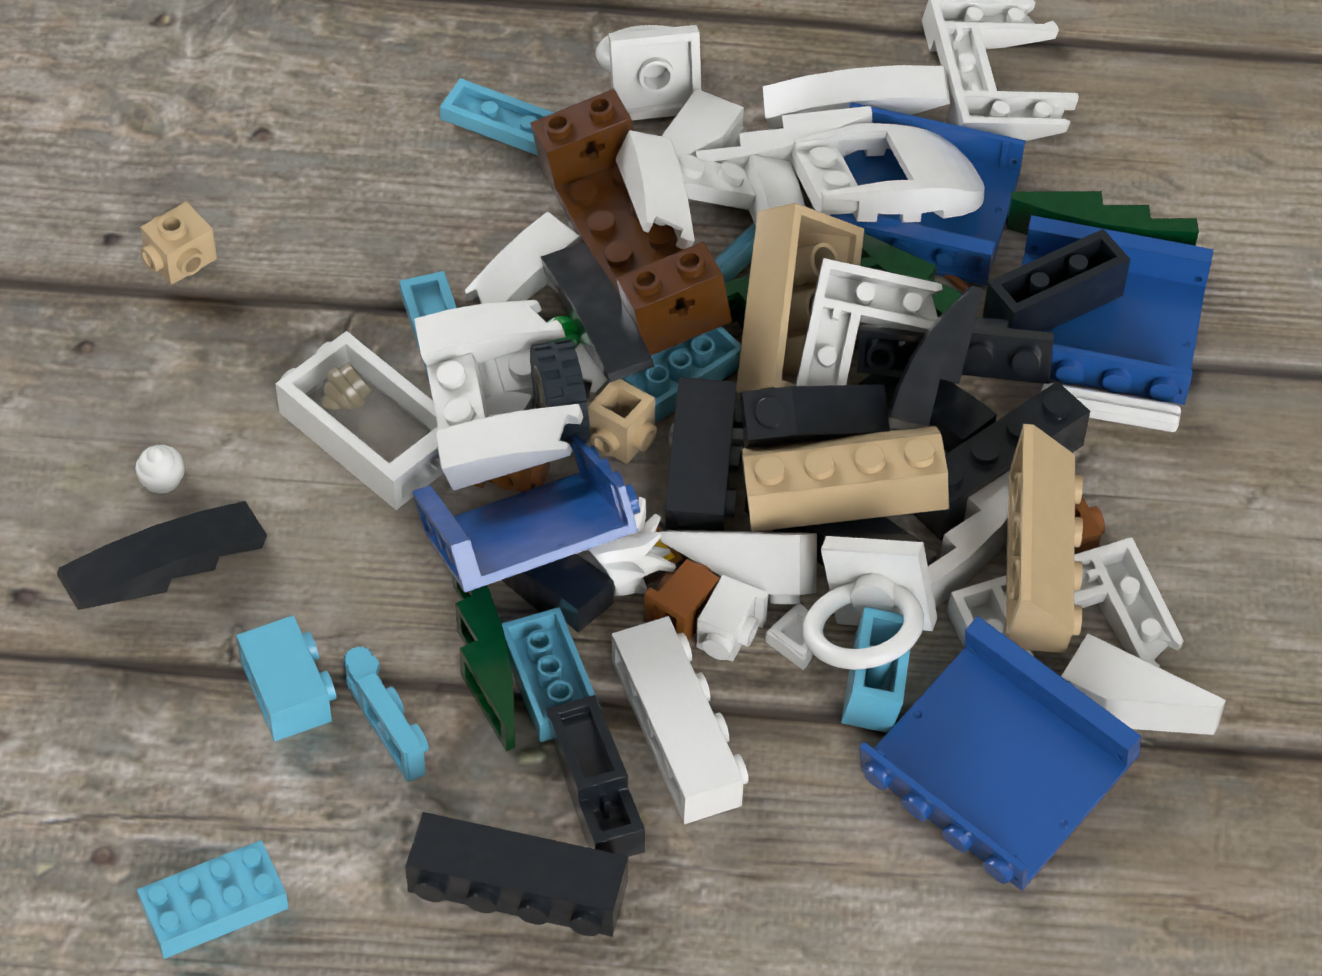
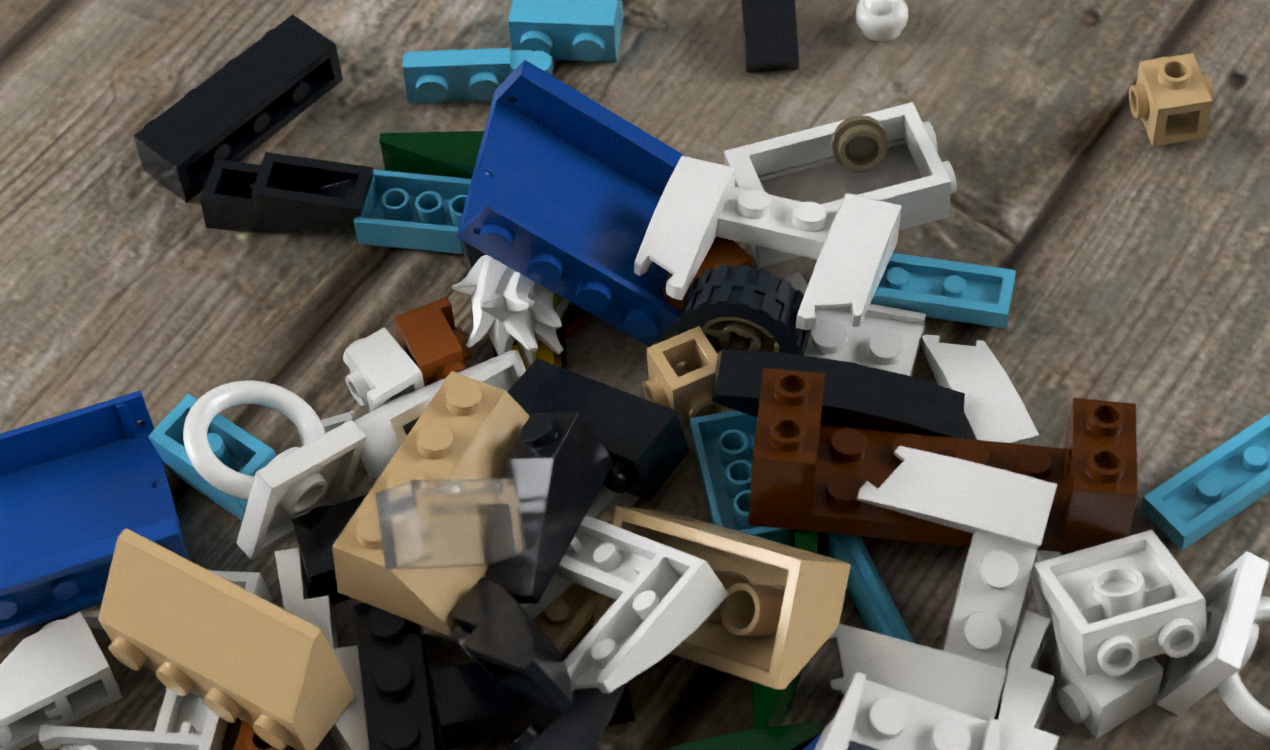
camera: 125 degrees right, 0 degrees up
white brick [612,616,749,824] -> none
none -> clear panel [375,478,526,570]
none -> white plate [1033,530,1208,676]

